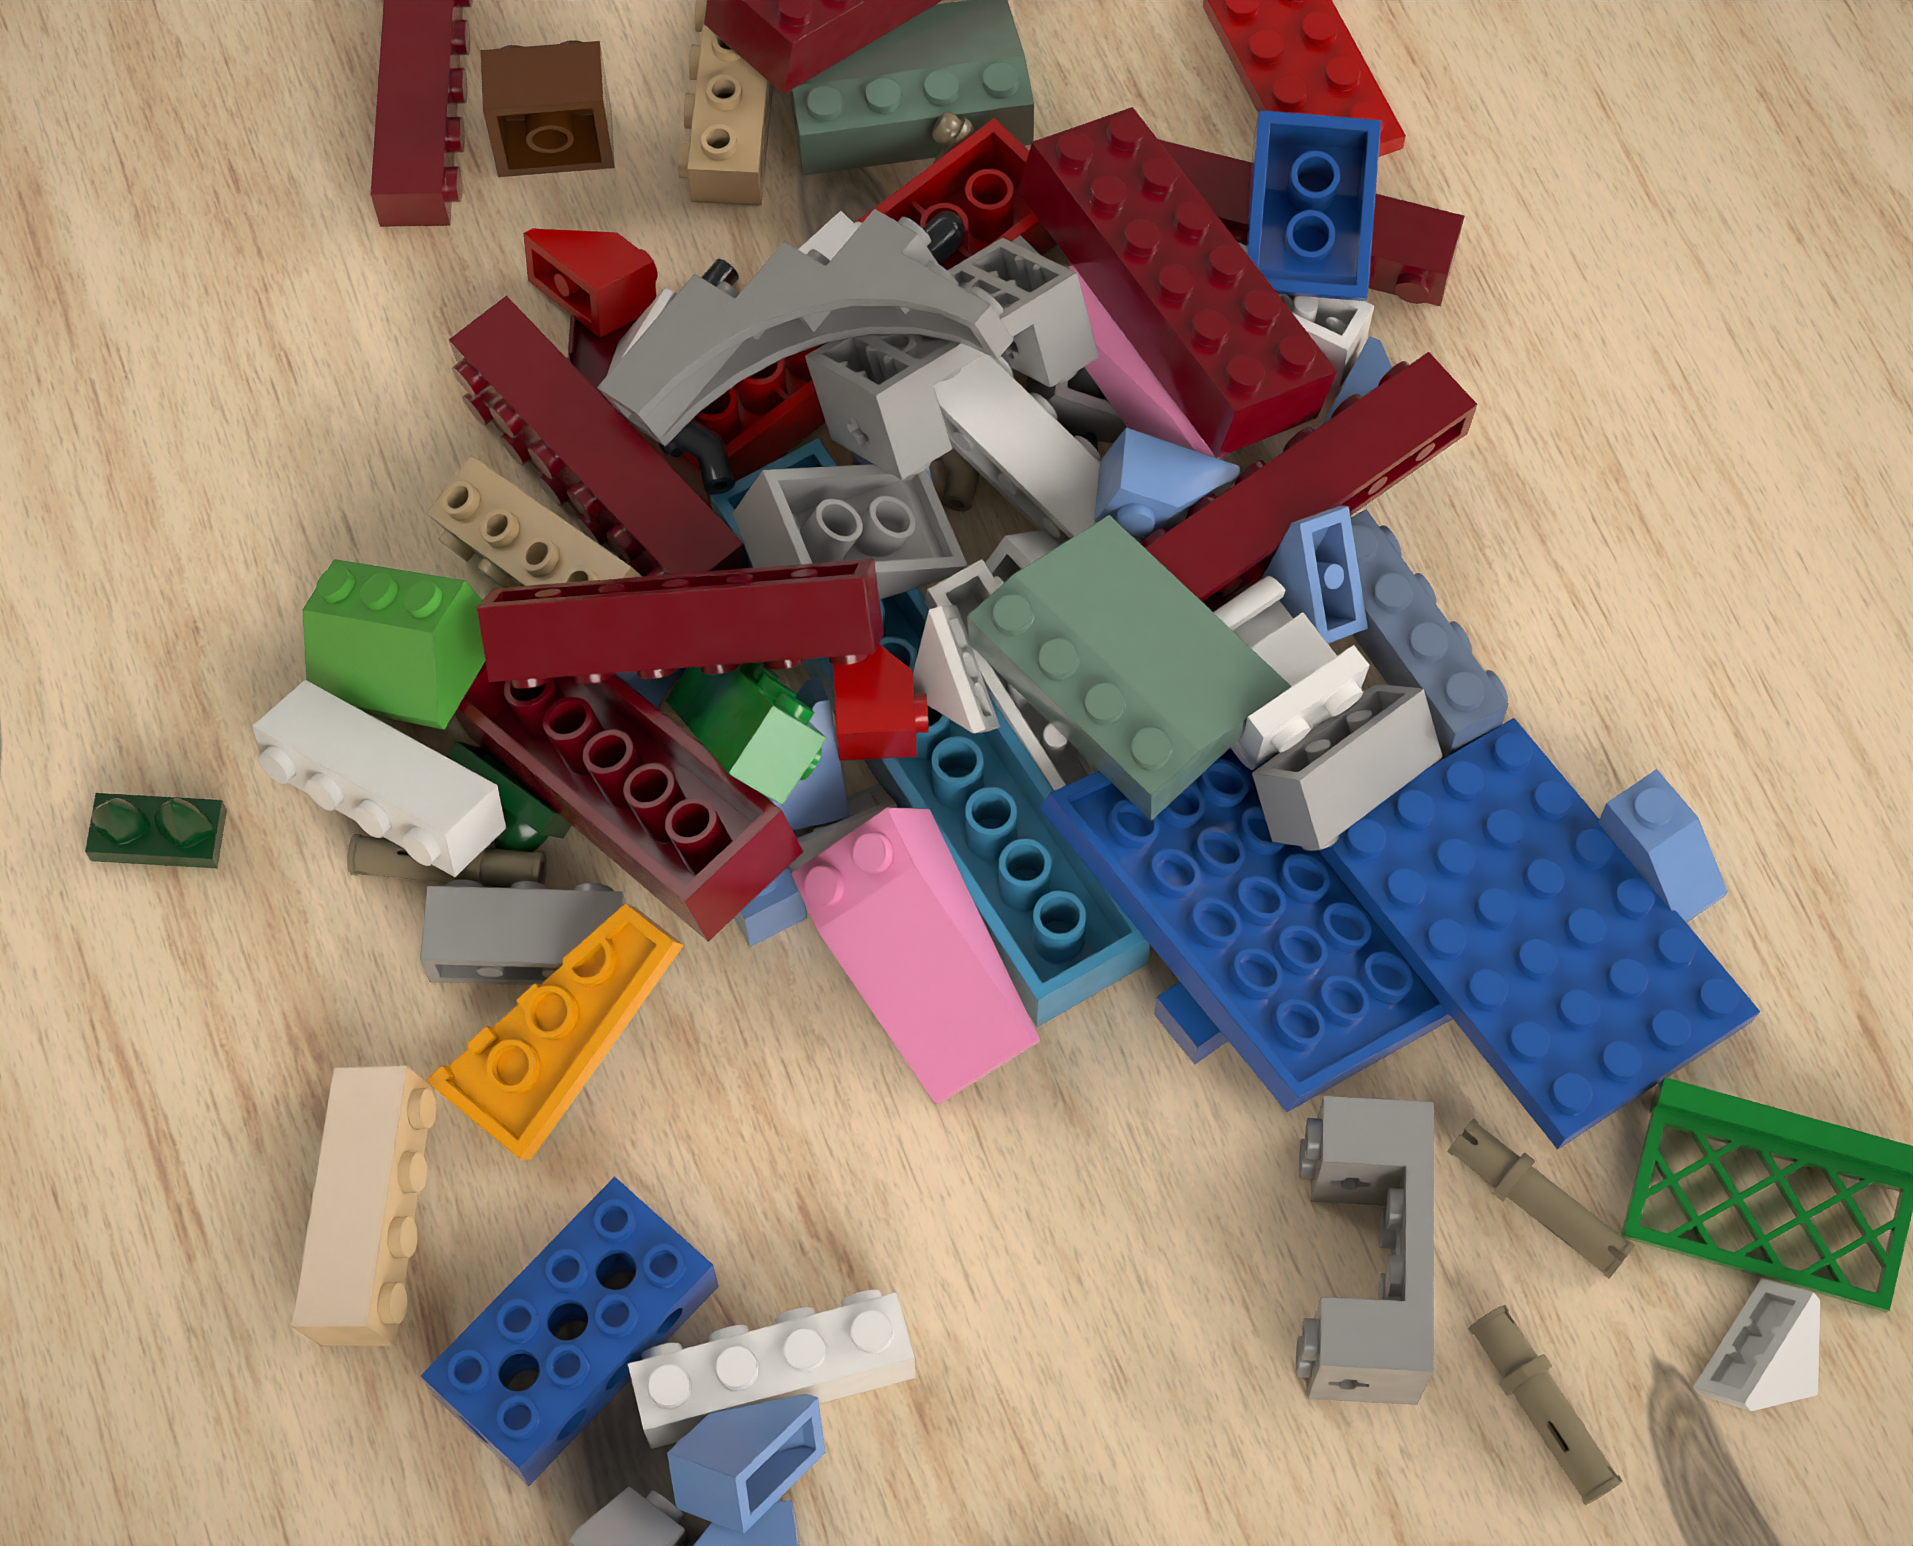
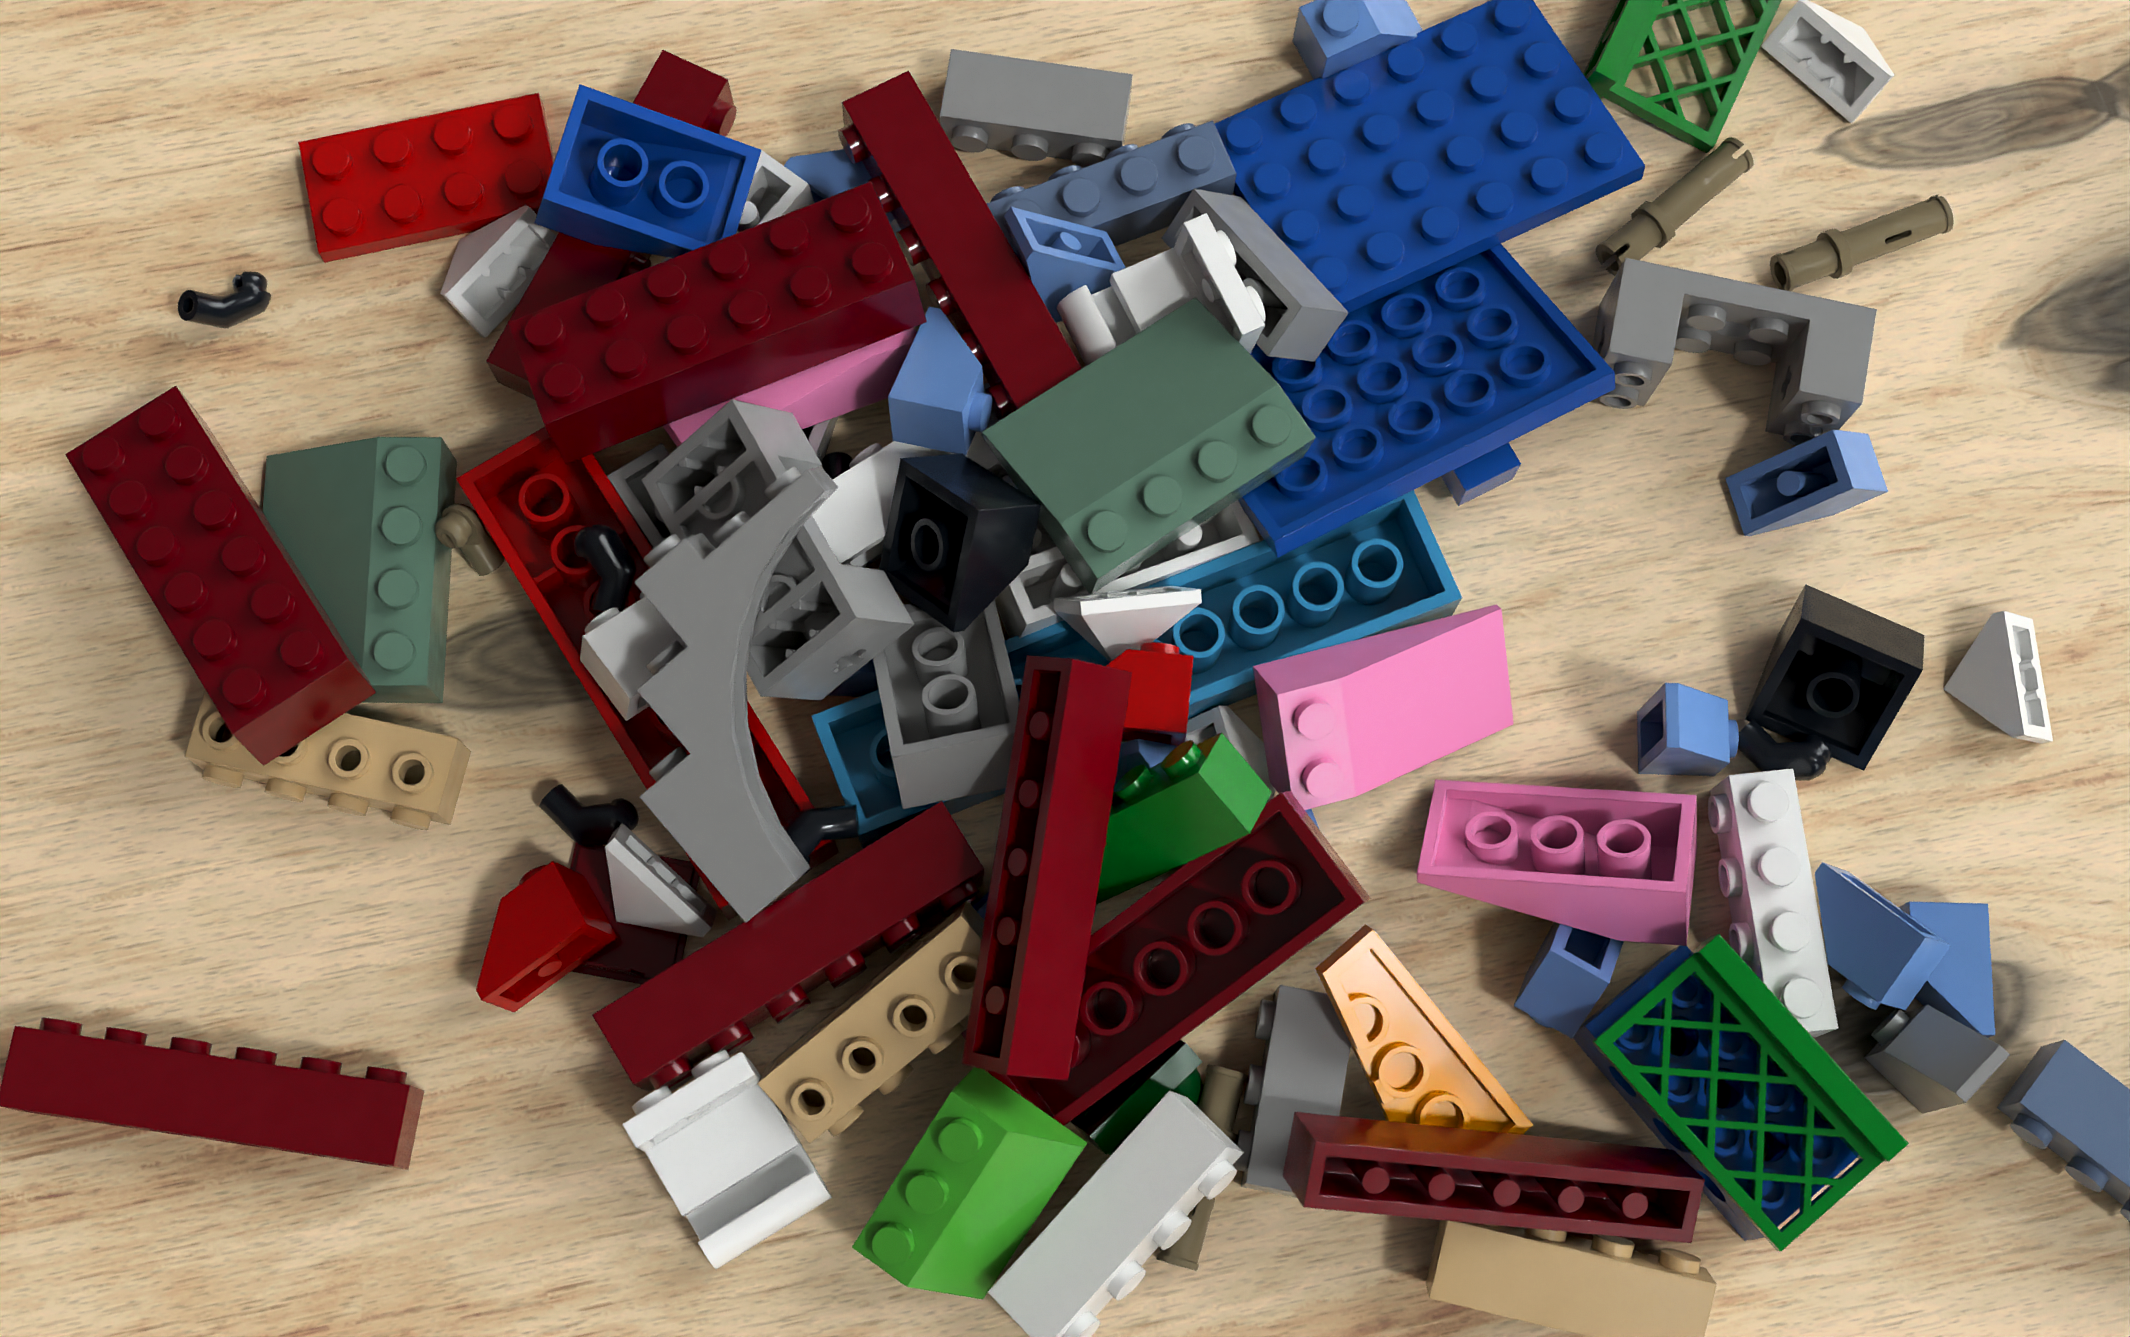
camera: 85 degrees left, 10 degrees up
reddish brown brick [480,40,615,177] -> none
none -> white slope [440,205,557,338]
none -> white piece [622,1050,832,1269]
none -> black slope [879,454,1041,632]
none -> light grey brick [940,49,1132,168]
none -> dark red brick [1283,1112,1705,1243]
none -> bright pink slope [1417,780,1697,946]
none -> medium blue slope [1514,922,1624,1039]
none -> green fence [1592,934,1909,1252]
none -> medium blue slope [1637,683,1739,776]
none -> medium blue slope [1725,429,1888,536]
none -> black arm [1738,719,1832,781]
none -> black slope [1745,584,1924,771]

